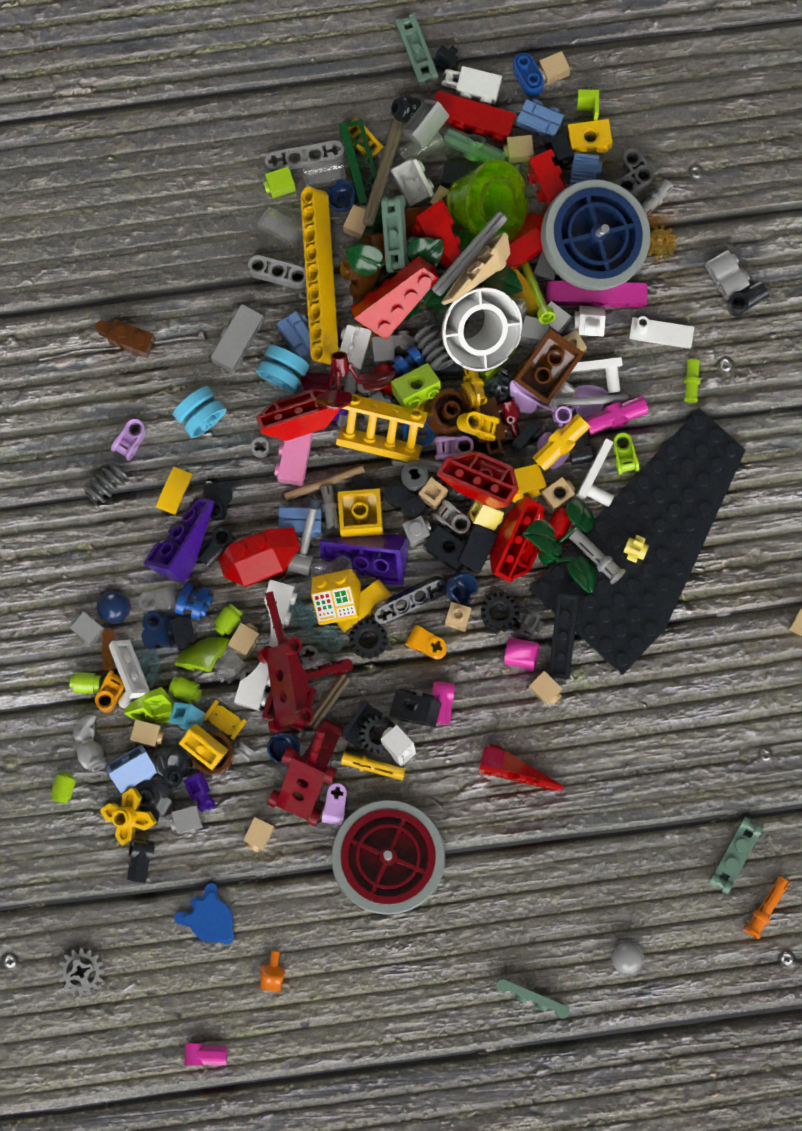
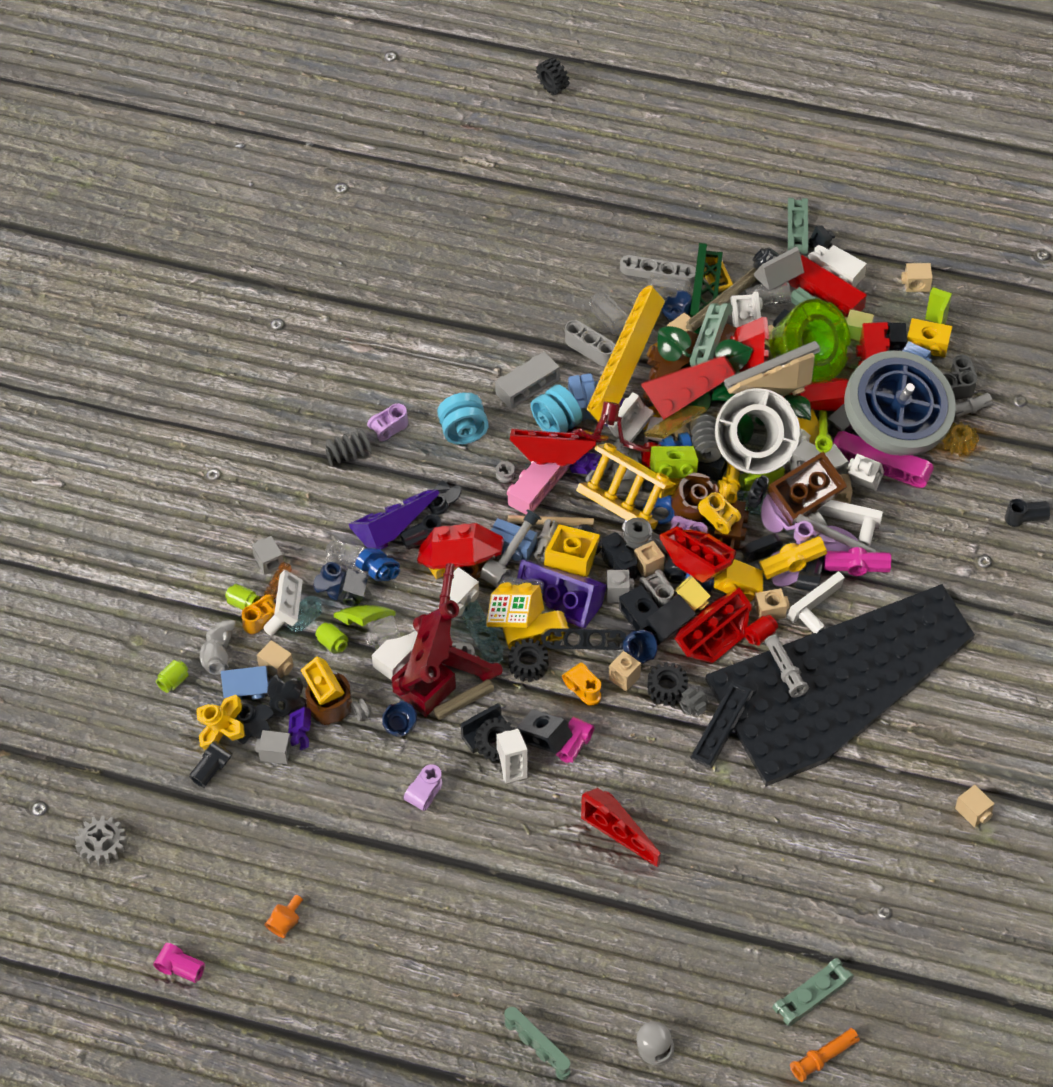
camera: 20 degrees right, 25 degrees down
reddish brown brick [95,319,156,358] -> none
dark blue hair [96,591,131,623] -> none
lime brick [124,687,174,723] -> none
yellow slope [156,466,193,515] -> none
medium azure brick [168,702,206,730] -> none
blue tile [174,883,234,945] -> none
yellow piece [204,700,247,740] -> none
lime brick [212,604,243,636] -> none
tan brick [228,623,260,658] -> none
tan brick [243,817,275,852] -> none
lime brick [263,166,296,199] -> none
dark red piece [267,718,344,827] -> none
dark red wheel [331,800,445,915] -> none
yellow pin [341,751,406,781] -> none
dark red piece [500,397,520,438] -> none
dark pink piece [504,638,539,672] -> none
blue brick [513,53,544,98] -> none
medium blue brick [516,99,564,139] -> none
dark green plant [522,499,596,594] -> none
tan brick [529,671,562,706] -> none
lime piece [612,433,640,475] -> none
light yellow gear [624,535,649,563] -> none
white piece [629,316,694,349] -> none
lime pin [684,359,701,403] -> none
light grey brick [705,250,750,300] -> none
none -> clear yellow piece [644,405,706,439]

